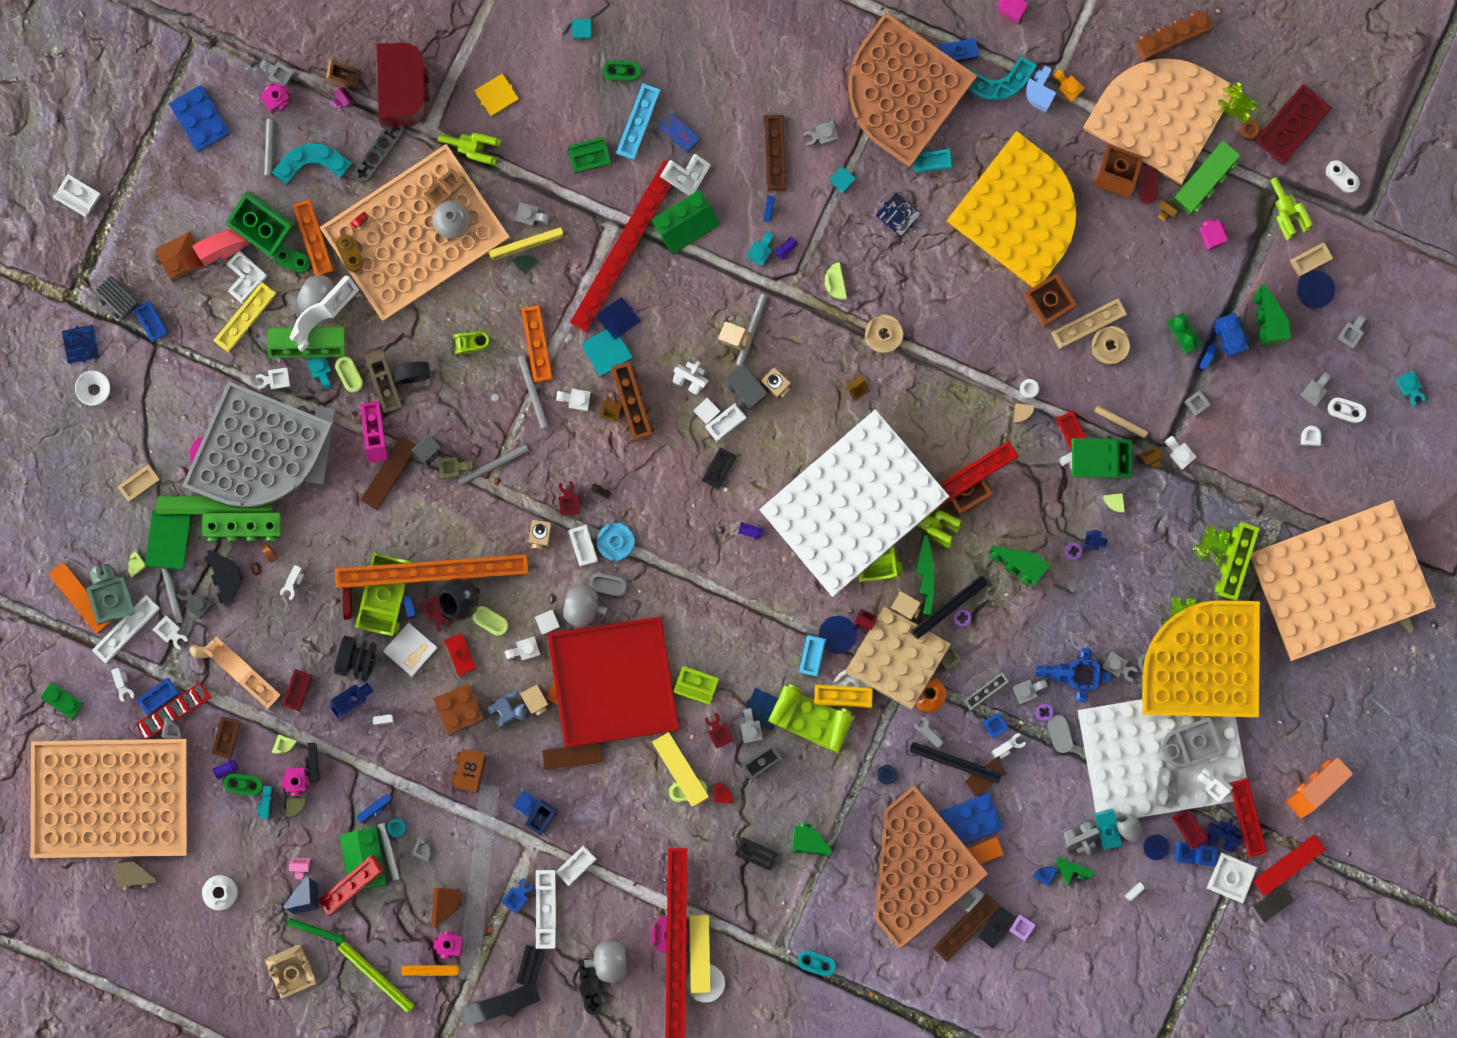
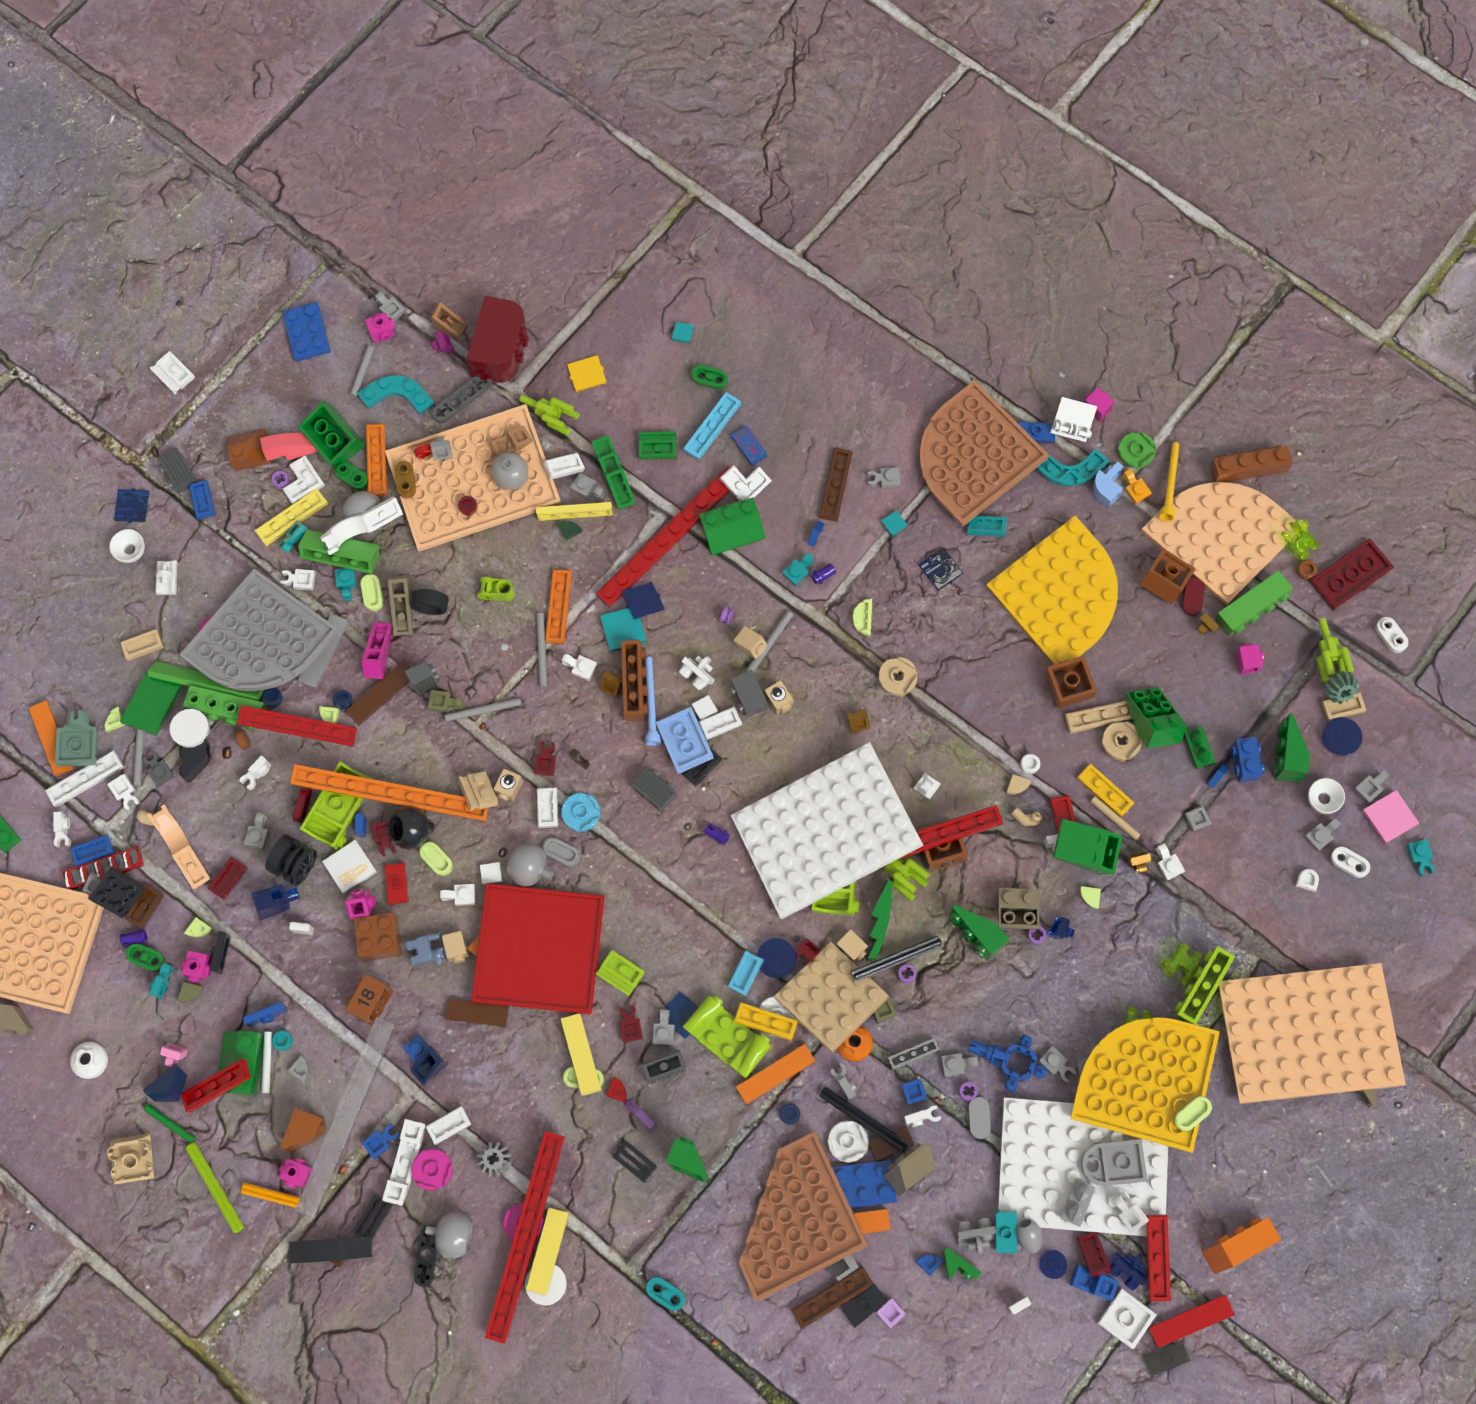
camera: 25 degrees right, 10 degrees down
none -> black plate [88,866,146,918]
none -> white hips [156,560,178,595]
none -> white tile [170,709,210,748]
none -> red tile [237,705,357,747]
none -> light grey plate [244,813,269,850]
none -> dark blue tile [262,688,283,708]
none -> medium lavender bush [271,471,290,489]
none -> teal plate [278,520,308,553]
none -> yellowish green tile [319,706,340,724]
none -> dark blue tile [333,690,352,709]
none -> dark pink brick [345,888,376,919]
none -> dark pink tile [411,1149,453,1191]
none -> light grey tile [431,436,453,461]
none -> dark red tile [458,496,478,516]
none -> tan plate [458,771,498,811]
none -> light grey gear [477,1142,512,1177]
none -> white plate [543,453,585,480]
none -> green slope [591,435,636,510]
none -> medium lavender tile [624,1100,656,1131]
none -> dark grey brick [631,767,676,812]
none -> light blue piece [645,656,661,746]
none -> light blue plate [656,707,714,774]
none -> medium lavender bush [720,606,735,625]
none -> orange tile [736,1044,816,1105]
none -> white tile [828,1121,869,1163]
none -> dark tan slope [884,1141,936,1196]
none -> white tile [913,773,941,801]
none -> dark tan slope [997,888,1039,930]
none -> tan arm [1011,808,1041,827]
none -> white hinge [1050,397,1097,442]
none -> yellow tile [1076,763,1134,817]
none -> bright green tile [1118,432,1156,469]
none -> green slope [1125,687,1187,749]
none -> yellow piece [1159,442,1179,522]
none -> yellowish green tile [1174,1096,1212,1131]
none -> white piece [1308,778,1345,814]
none -> sand green gear [1324,670,1360,704]
none -> bright pink tile [1362,790,1419,844]

